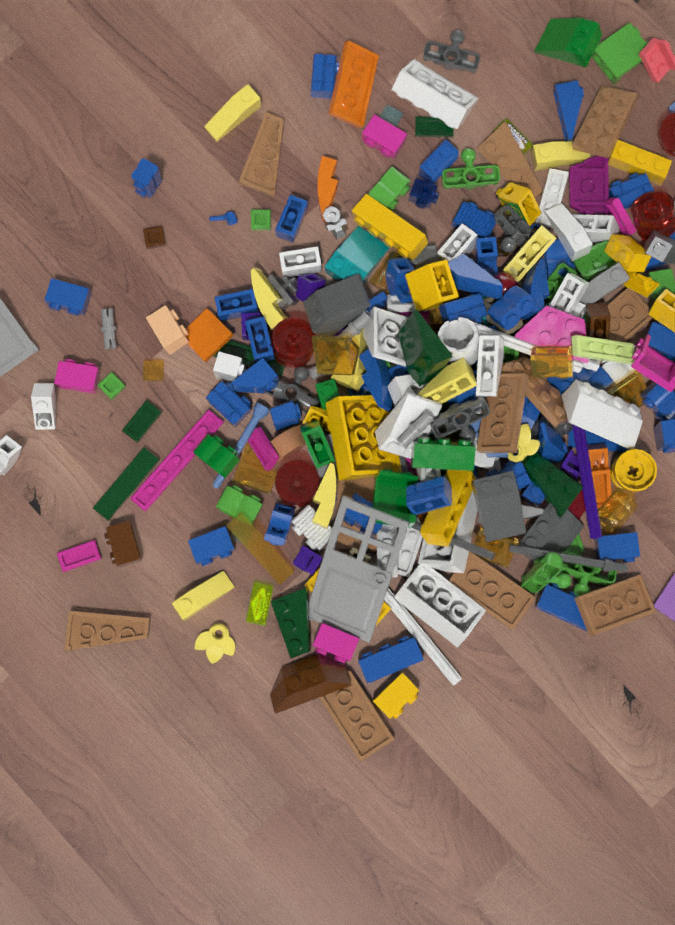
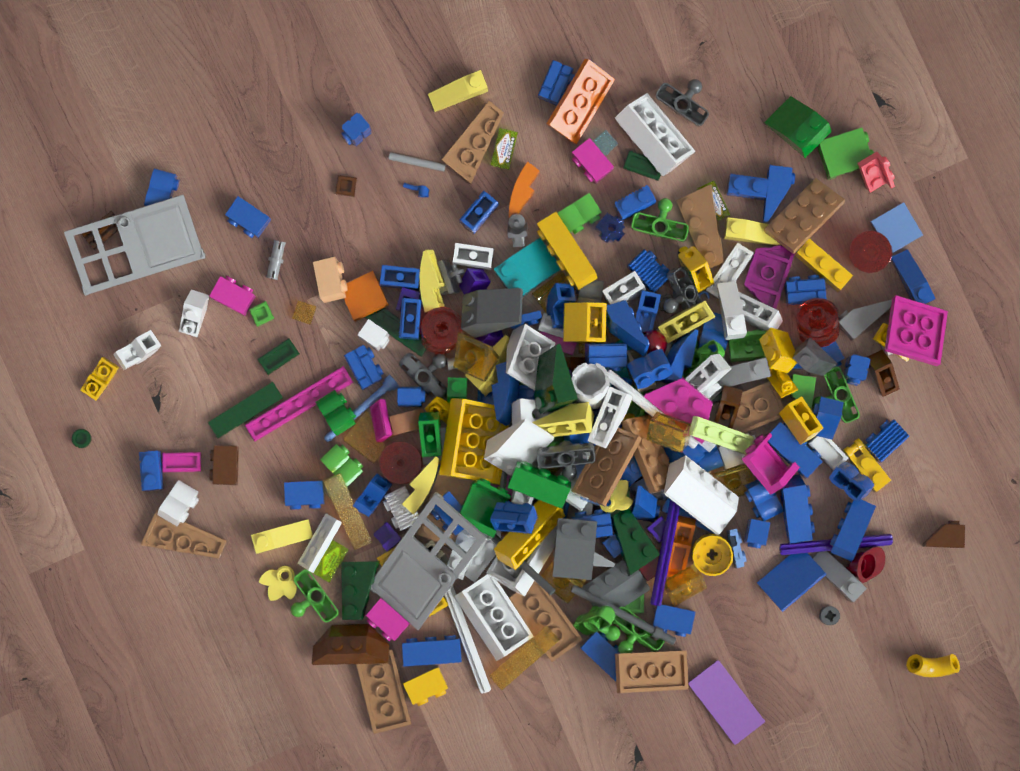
camera: 20 degrees right, 5 degrees up
blue slope [231,358,279,394] -> none
bright green tile [251,210,271,230] -> none
light grey pin [336,310,373,346] -> none
light grey pin [397,411,434,449] -> none
dark pink tile [605,198,637,235] -> none
none -> blue brick [139,450,164,491]
none -> white brick [157,480,199,526]
none -> bright green piece [290,570,339,622]
none -> white plate [297,513,342,573]
none -> light grey bar [389,152,446,172]
none -> clear yellow tile [489,626,559,691]
none -> tile [491,128,518,170]
none -> blue brick [726,174,768,200]
none -> medium blue wing [726,529,747,568]

